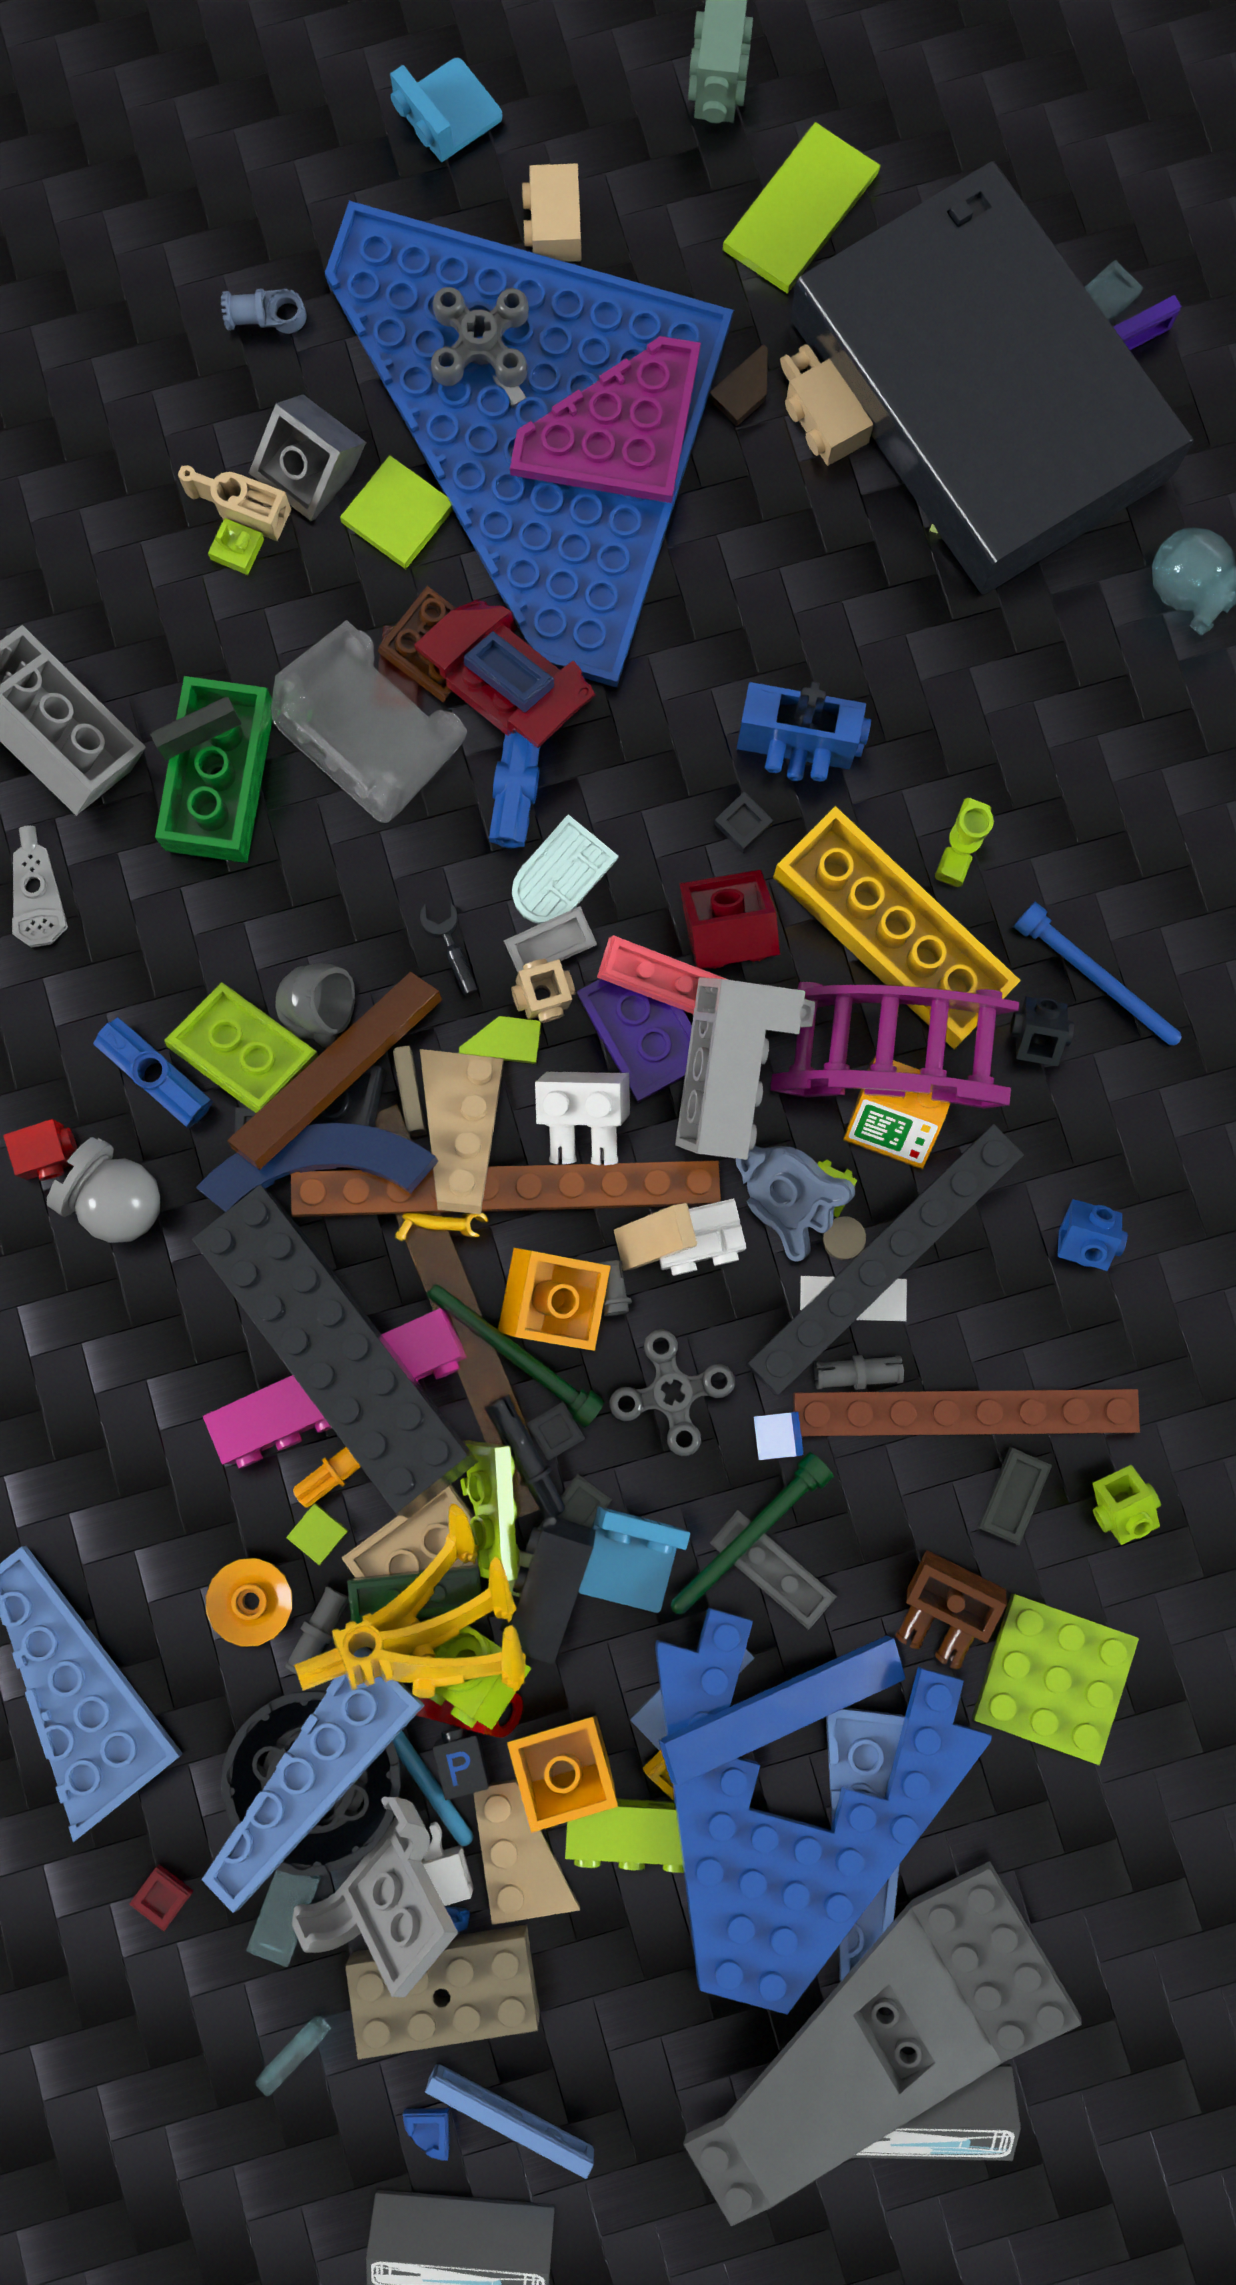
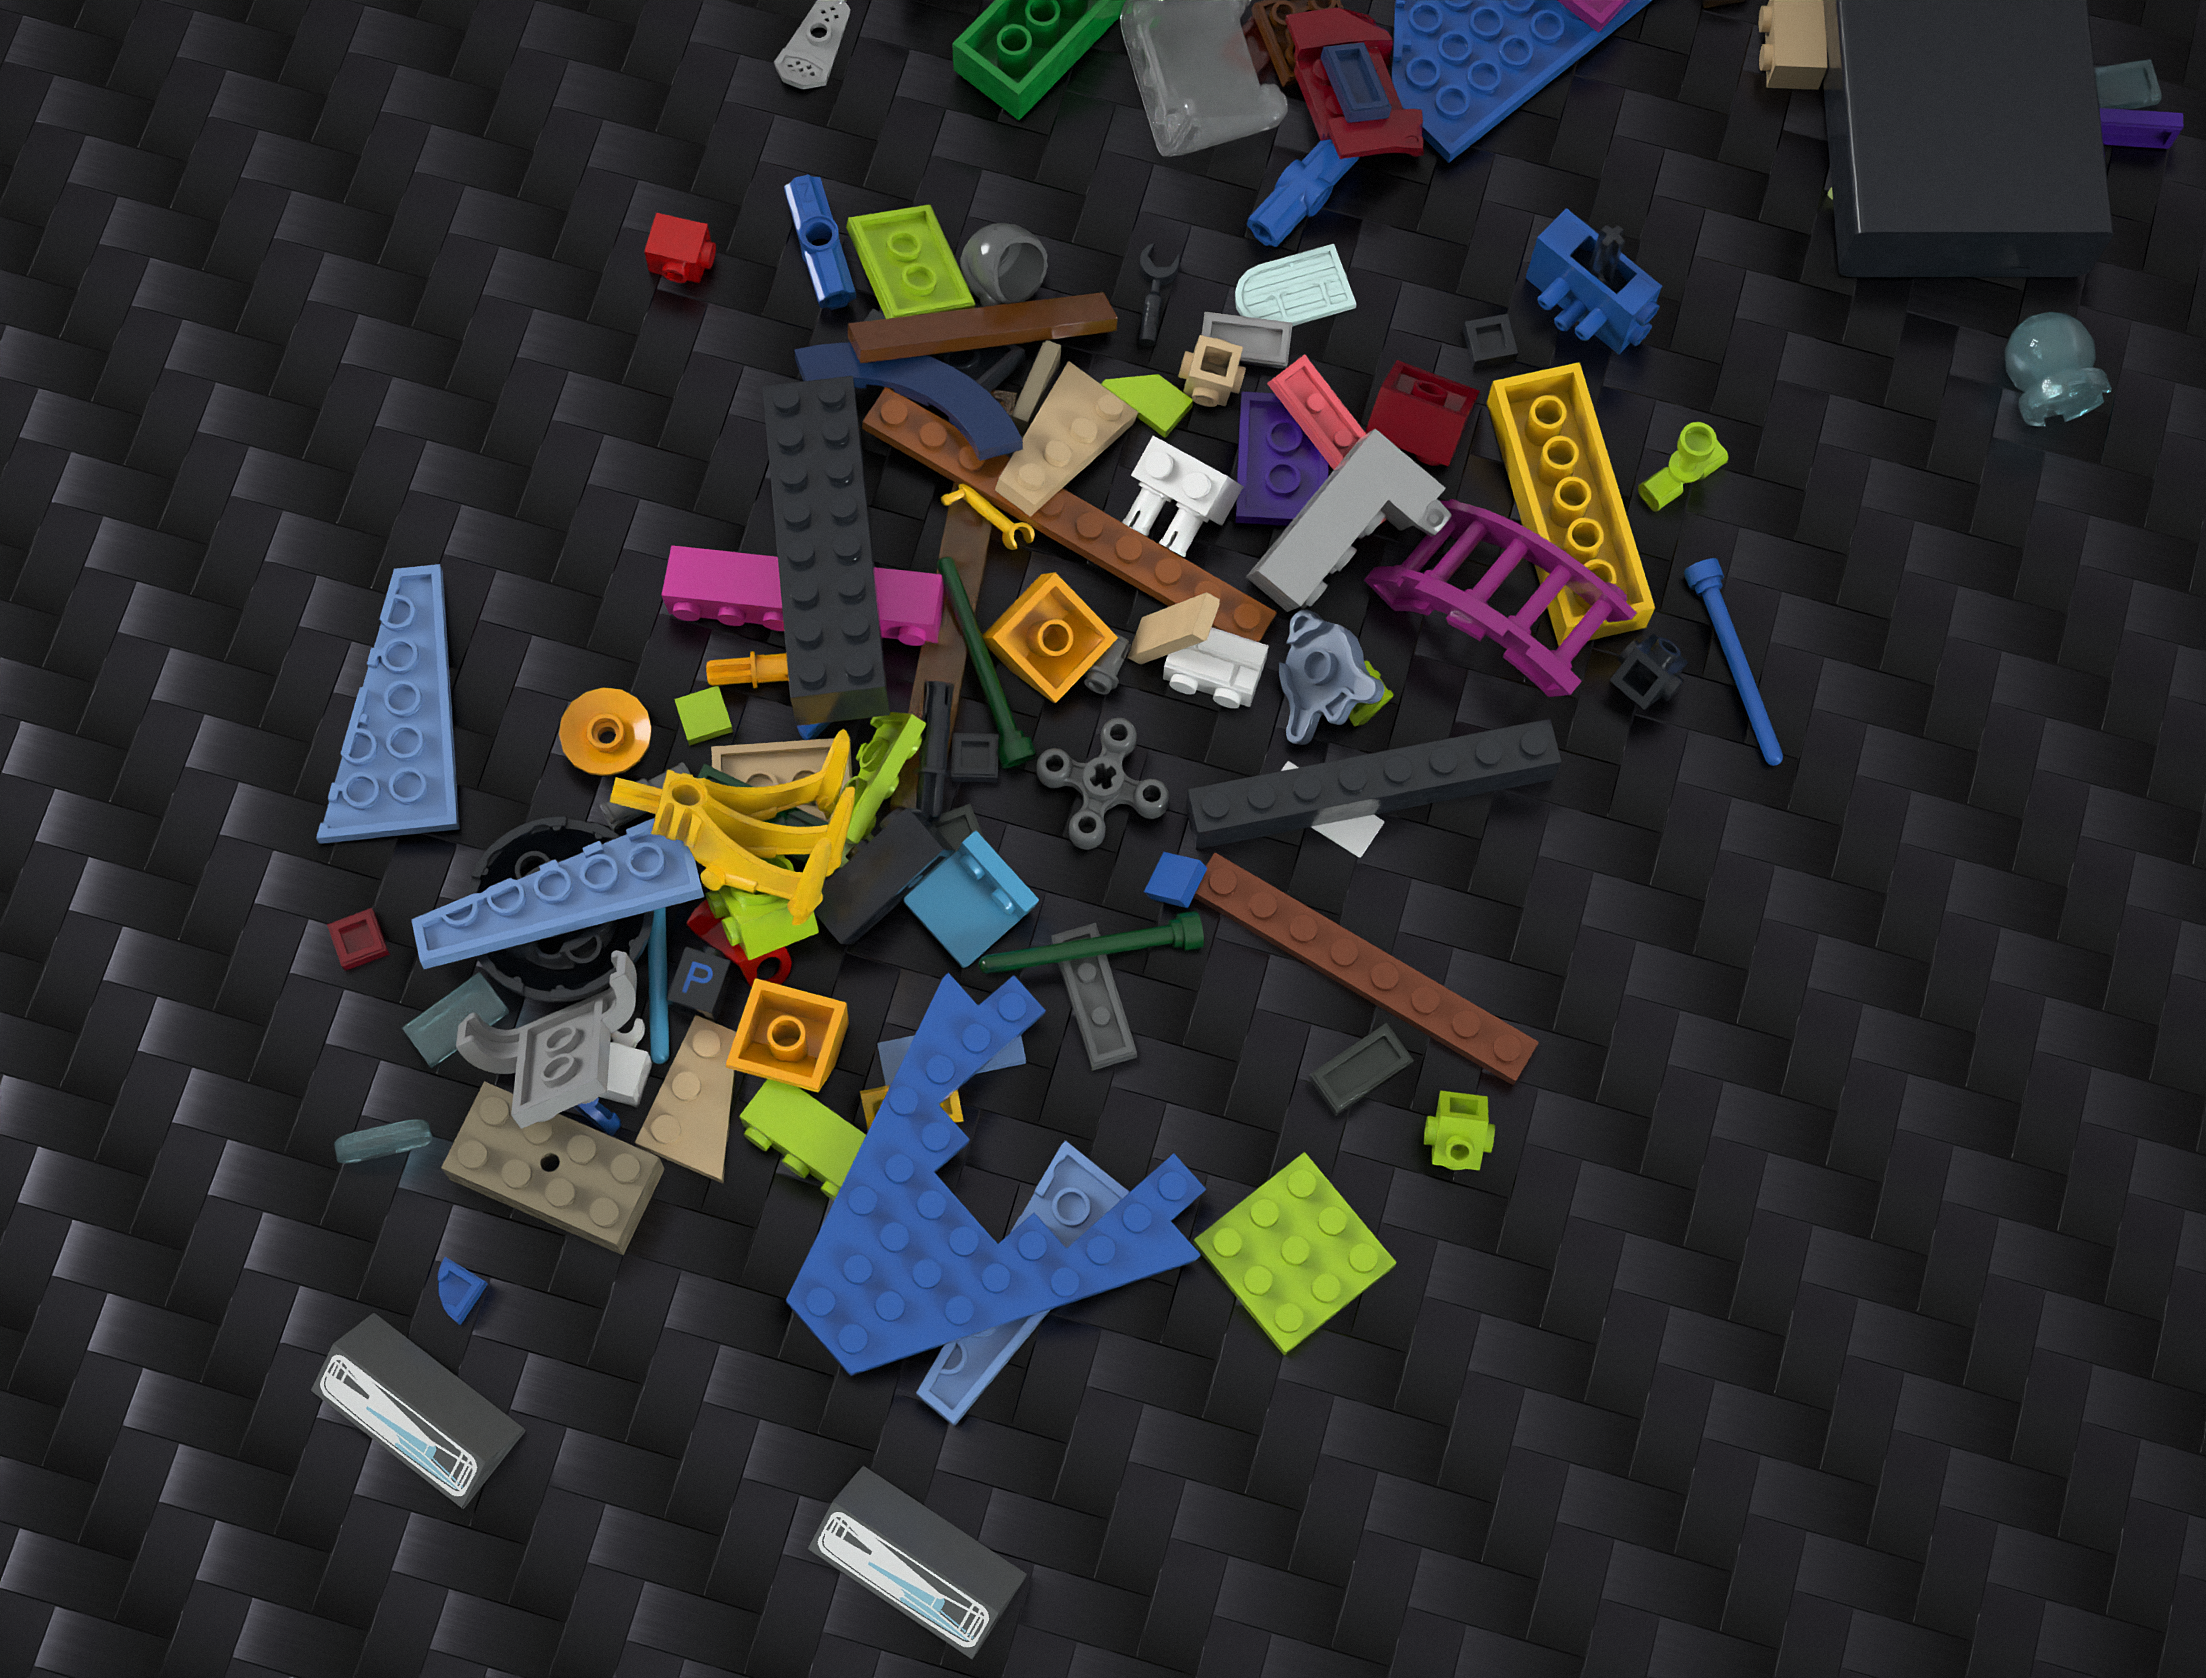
camera: 30 degrees right, 10 degrees down
light grey tile [47,1137,160,1243] -> none
medium blue tile [425,2064,594,2179] -> none
blue tile [658,1635,906,1786] -> none
dark grey wing [684,1861,1082,2226] -> none
dark grey pin [814,1355,904,1390] -> none
dark tan tile [822,1216,866,1260] -> none
slope [843,1056,950,1169] -> none
reddish brown brick [895,1550,1007,1669] -> none
blue brick [1058,1199,1128,1271] -> none

